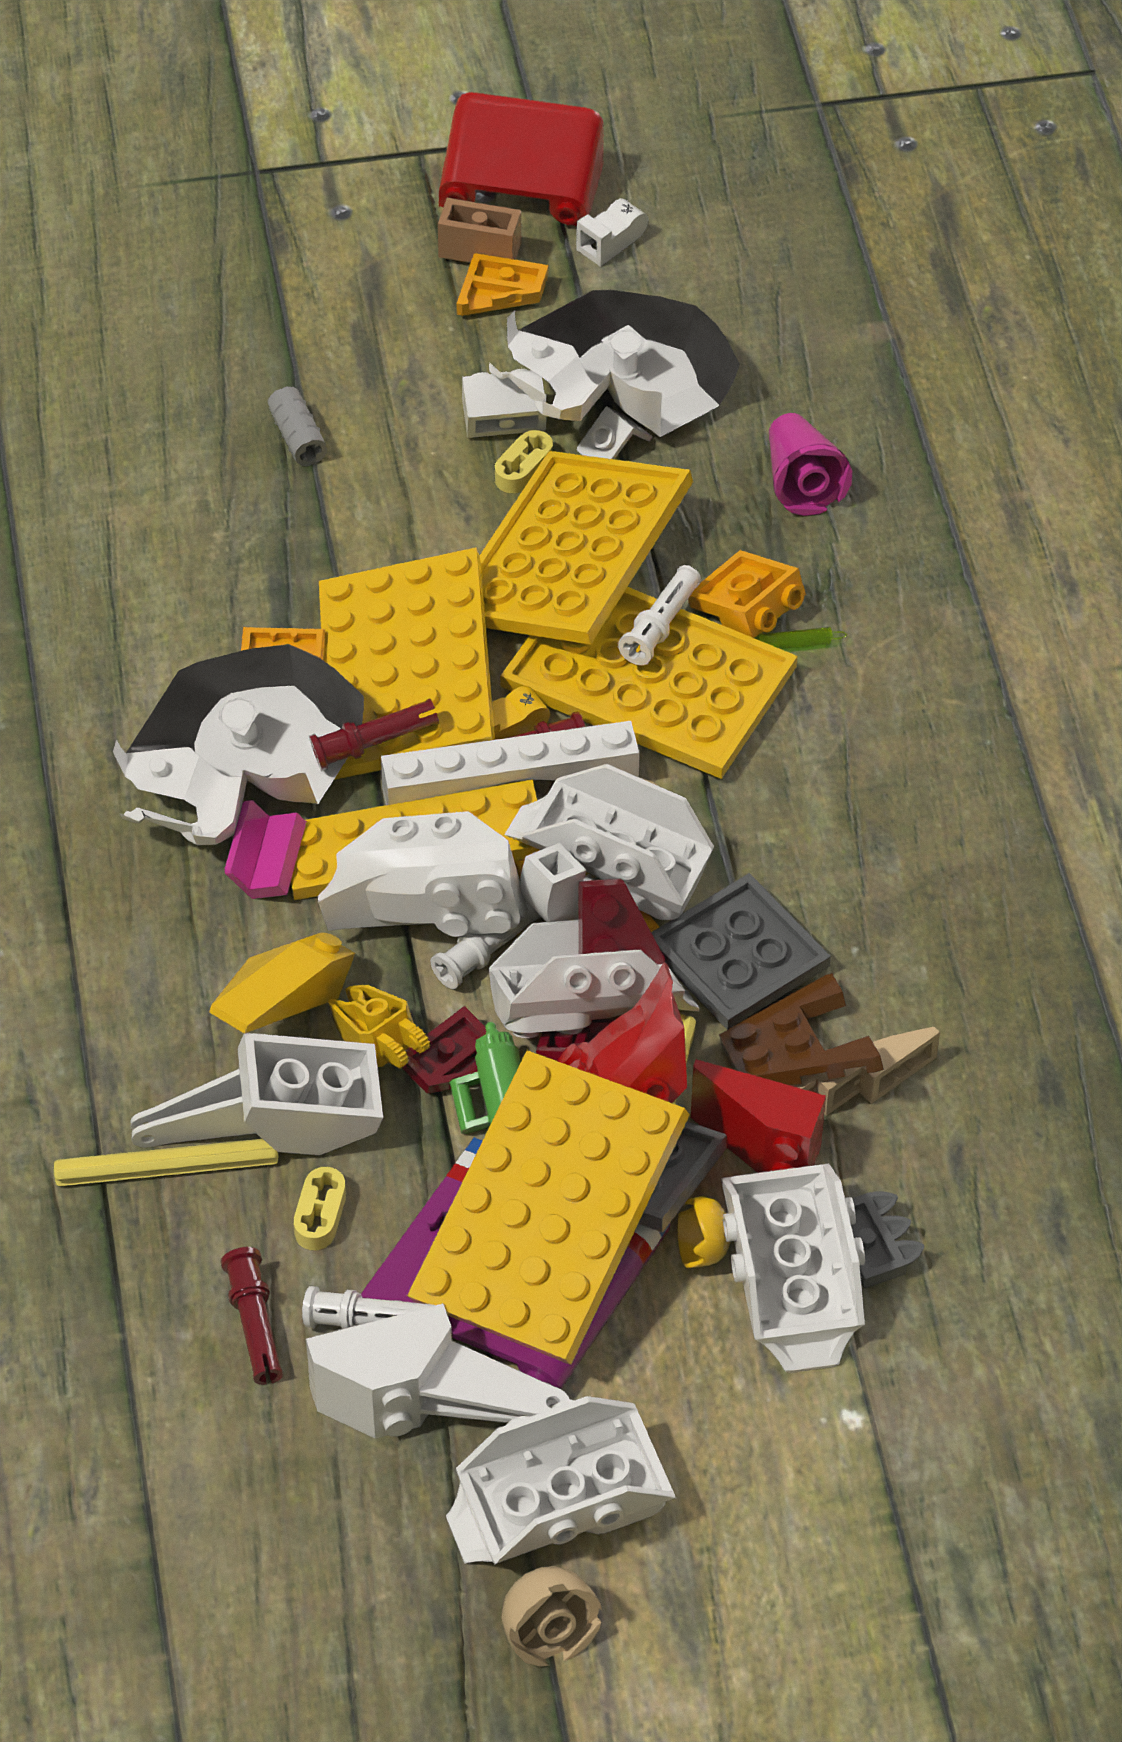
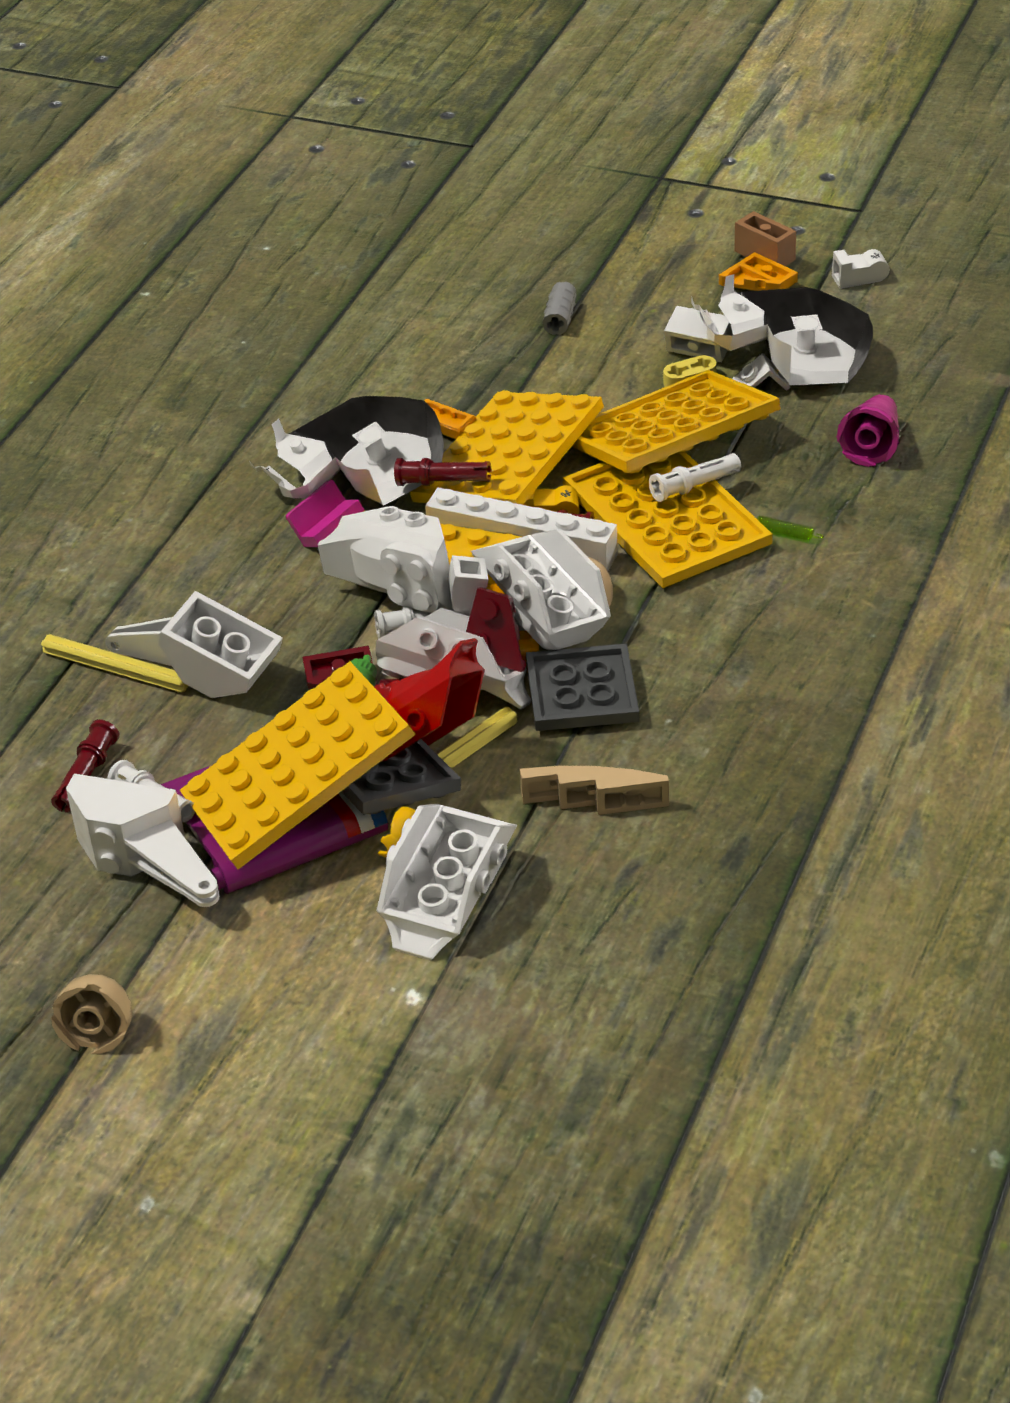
camera: 35 degrees right, 10 degrees down
yellow wedge [209,932,355,1034] -> none
light yellow beam [294,1167,346,1250] -> none
yellow hinge [328,985,430,1068] -> none
red windscreen [438,92,604,226] -> none
white slope [446,1396,676,1564] -> none
light orange plate [688,550,806,638] -> none
red slope [690,1059,826,1173] -> none
reddish brown wing [719,973,884,1085] -> none
dark grey plate [851,1191,925,1289] -> none

